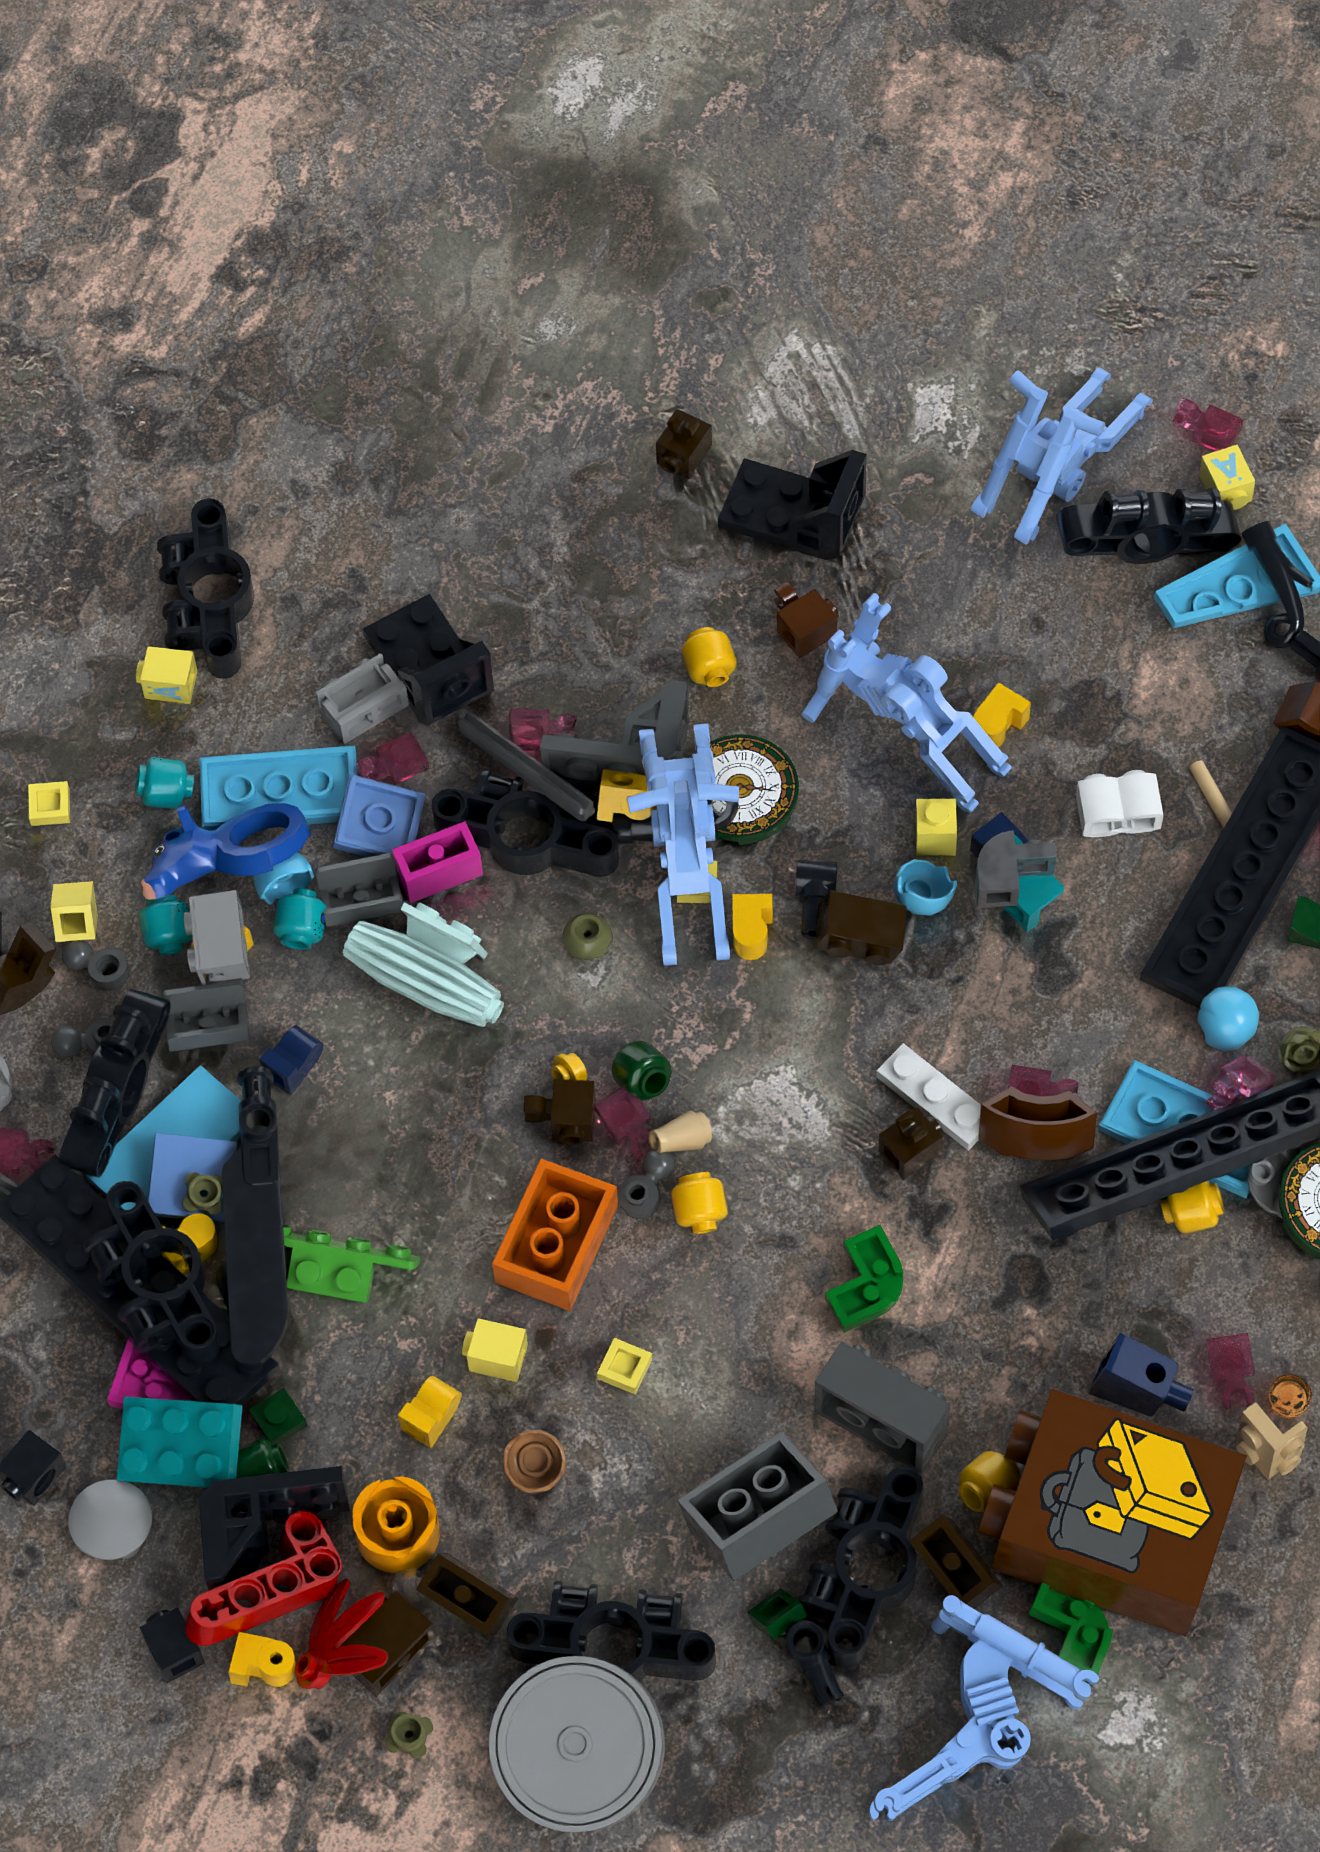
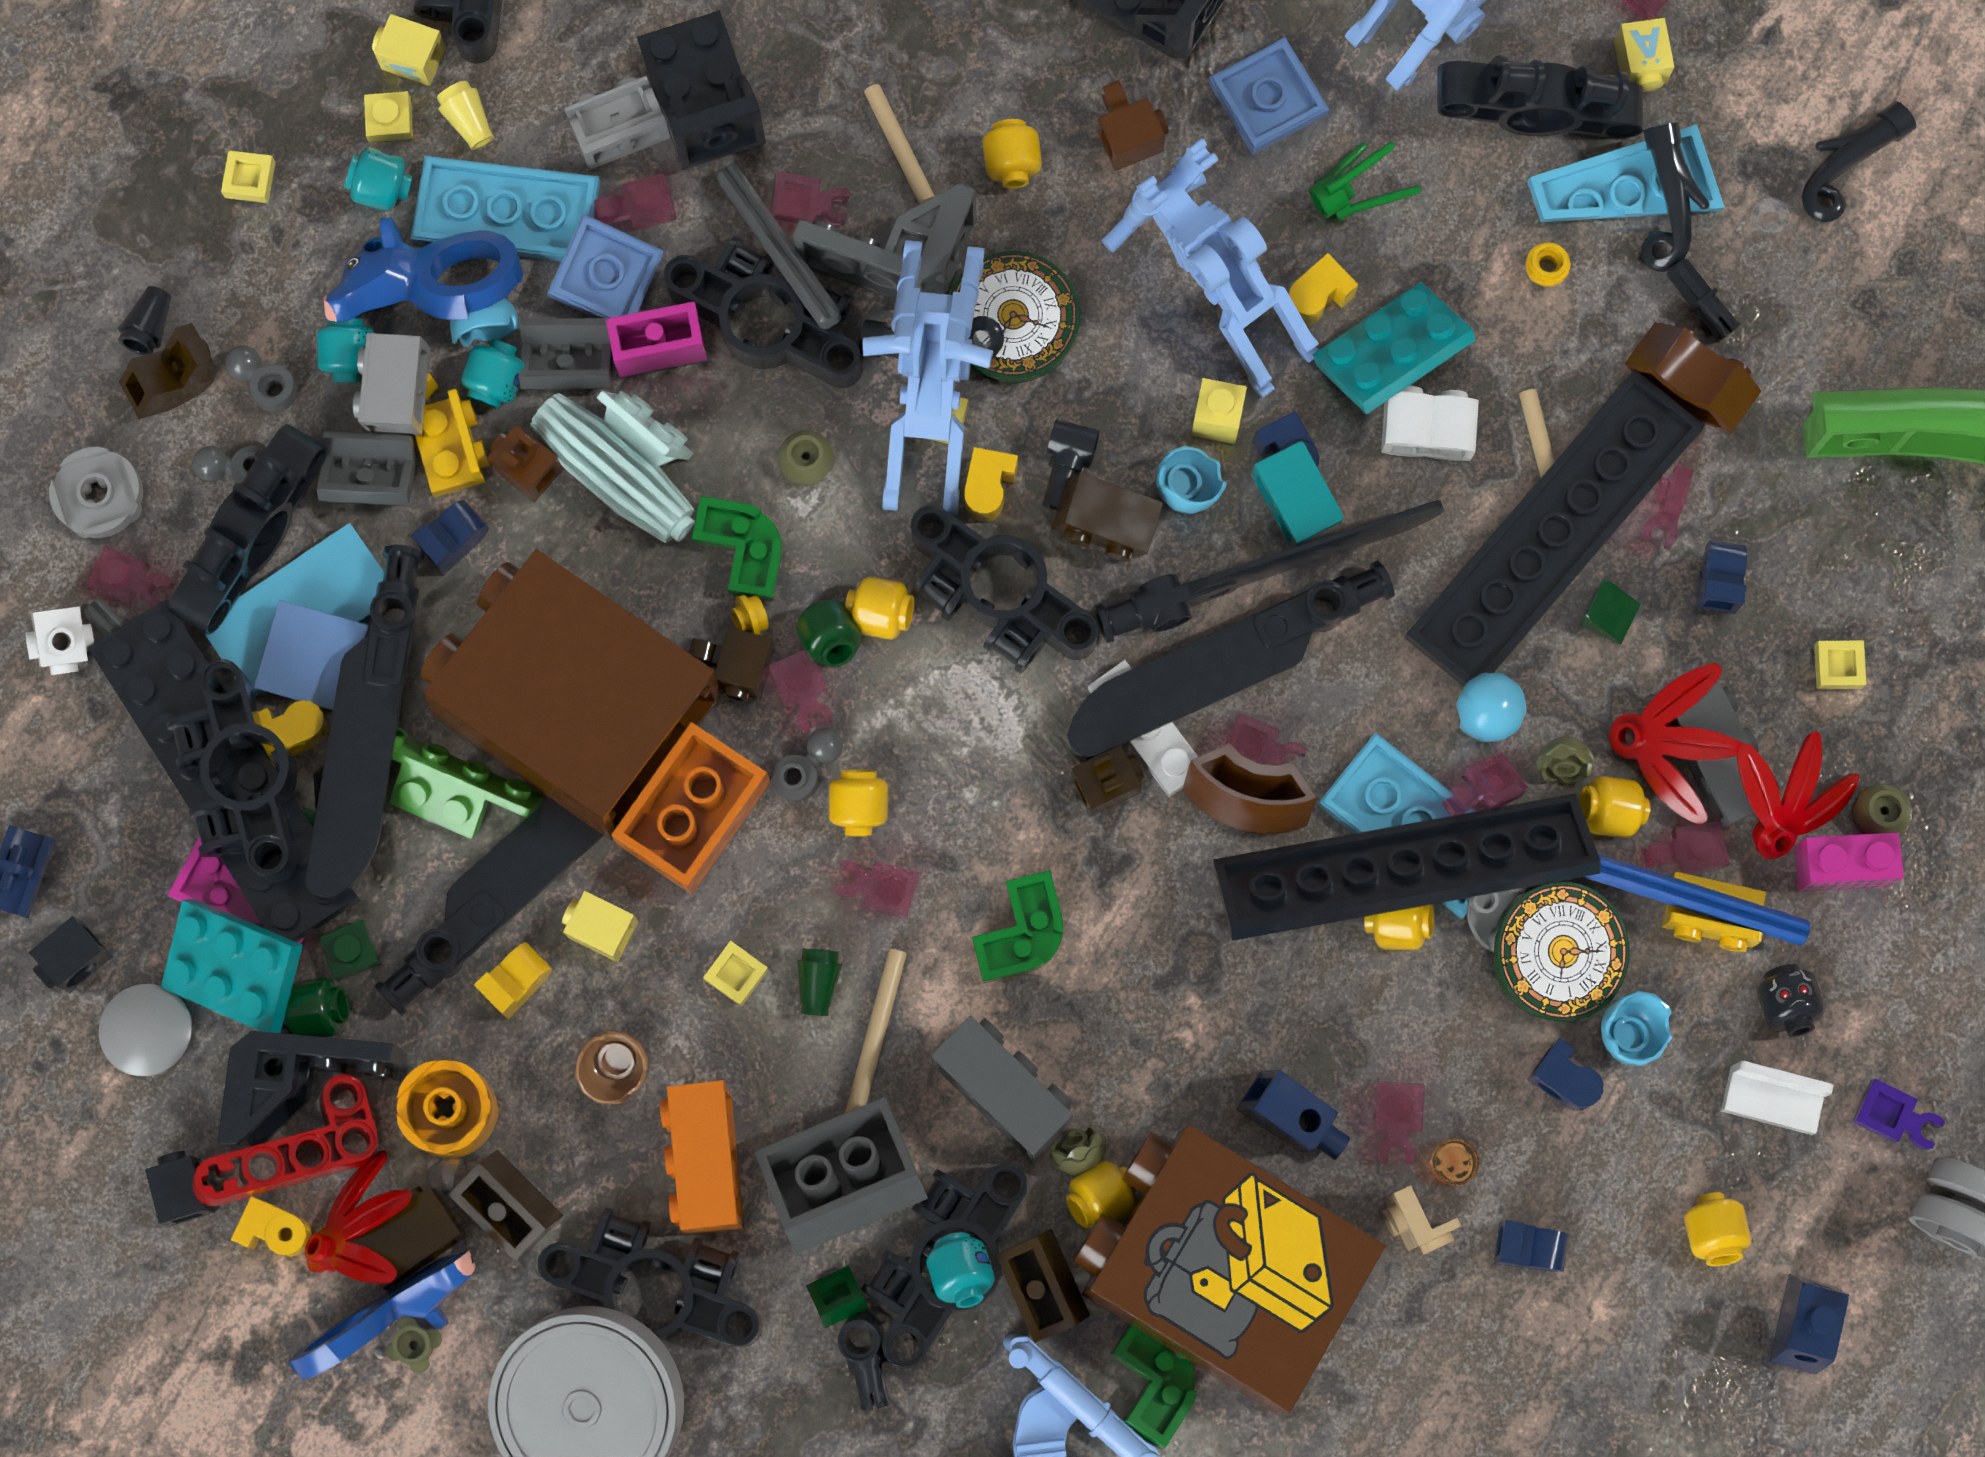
camera: 10 degrees right, 15 degrees up
light yellow brick [51,881,98,942] -> none
olive plate [182,1172,223,1215] -> none
yellow leg [597,769,655,822] -> none
tan cone [649,1111,712,1153] -> none
flat silver brick [975,830,1057,908] -> none
none -> blue animal [288,1250,476,1380]
none -> light yellow plate [364,91,413,143]
none -> black piece [374,798,604,1016]
none -> yellow bracket [415,388,490,498]
none -> reddish brown brick [421,549,721,841]
none -> light yellow cone [437,81,494,150]
none -> reddish brown brick [487,424,564,503]
none -> orange brick [660,1080,745,1236]
none -> green plate [692,496,783,602]
none -> dark green cone [797,948,843,1016]
none -> clear pink plate [833,860,920,920]
none -> yellow head [845,577,914,640]
none -> tan bar [845,949,907,1113]
none -> tan bar [864,84,935,205]
none -> black piece [910,505,1098,674]
none -> teal head [926,1232,995,1308]
none -> olive plate [1049,1125,1106,1175]
none -> black piece [1067,560,1395,759]
none -> black piece [1094,500,1444,643]
none -> medium blue tile [1208,37,1329,155]
none -> green plant [1308,142,1421,221]
none -> teal plate [1313,282,1476,414]
none -> yellow plate [1525,242,1571,287]

